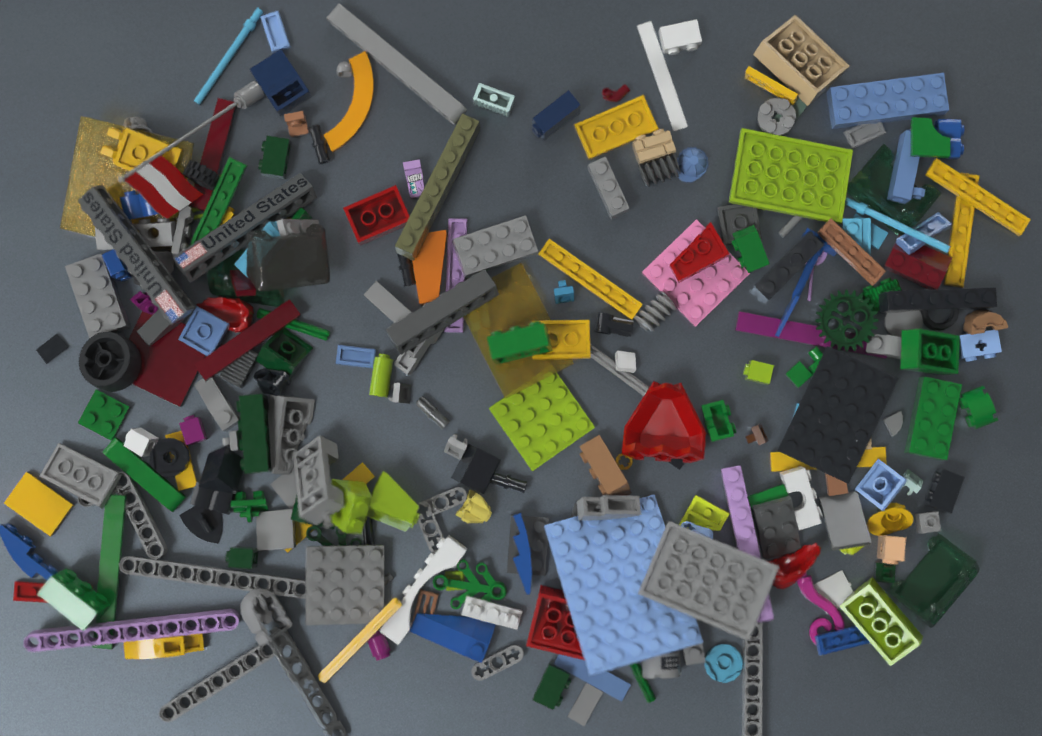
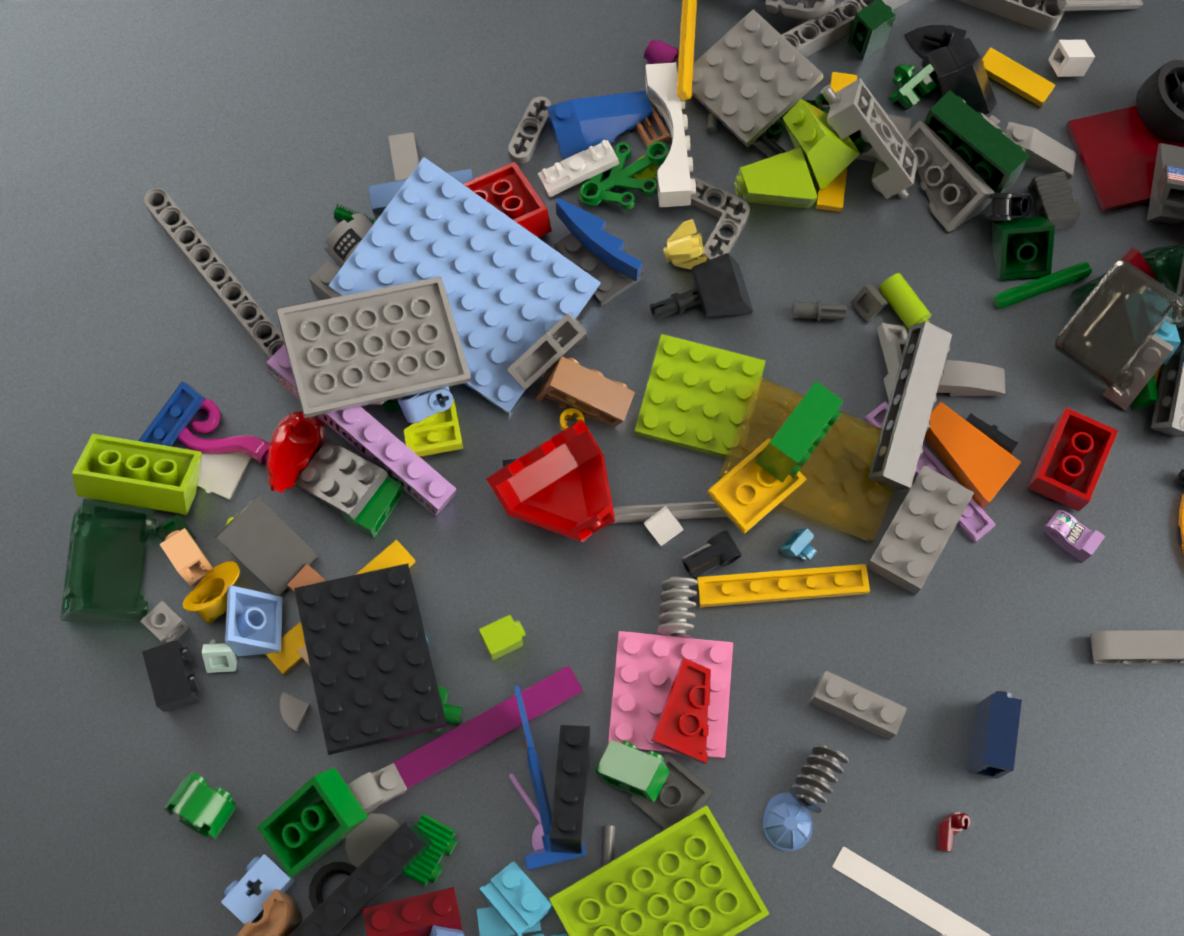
camera: 135 degrees right, 15 degrees down
green plate [78,389,131,441] -> none
green beam [102,437,186,512] -> none
black plate [150,438,190,477] -> none
medium blue tile [178,306,231,356] -> none
magenta brick [179,415,208,446] -> none
dark red tile [194,299,301,381] -> none
red hair [196,297,254,333] -> none
light grey tile [256,509,296,552] -> none
medium blue tile [336,345,376,369] -> none
olive brick [395,114,481,261] -> none
light grey tile [444,434,468,460] -> none
light aqua brick [473,83,515,117] -> none
dark green brick [532,663,572,710] -> none
yellow tile [574,95,659,160] -> none
tan brick [632,129,676,166] -> none
green cylinder [701,400,736,442] -> none
medium azure tile [704,643,743,683] -> none
reddish brown tile [745,423,769,445] -> none
white arch [779,466,822,530] -> none
green tile [785,361,812,388] -> none
dark green gear [815,289,879,352] -> none
nougat tile [817,218,886,286] -> none
green brick [904,376,962,461] -> none

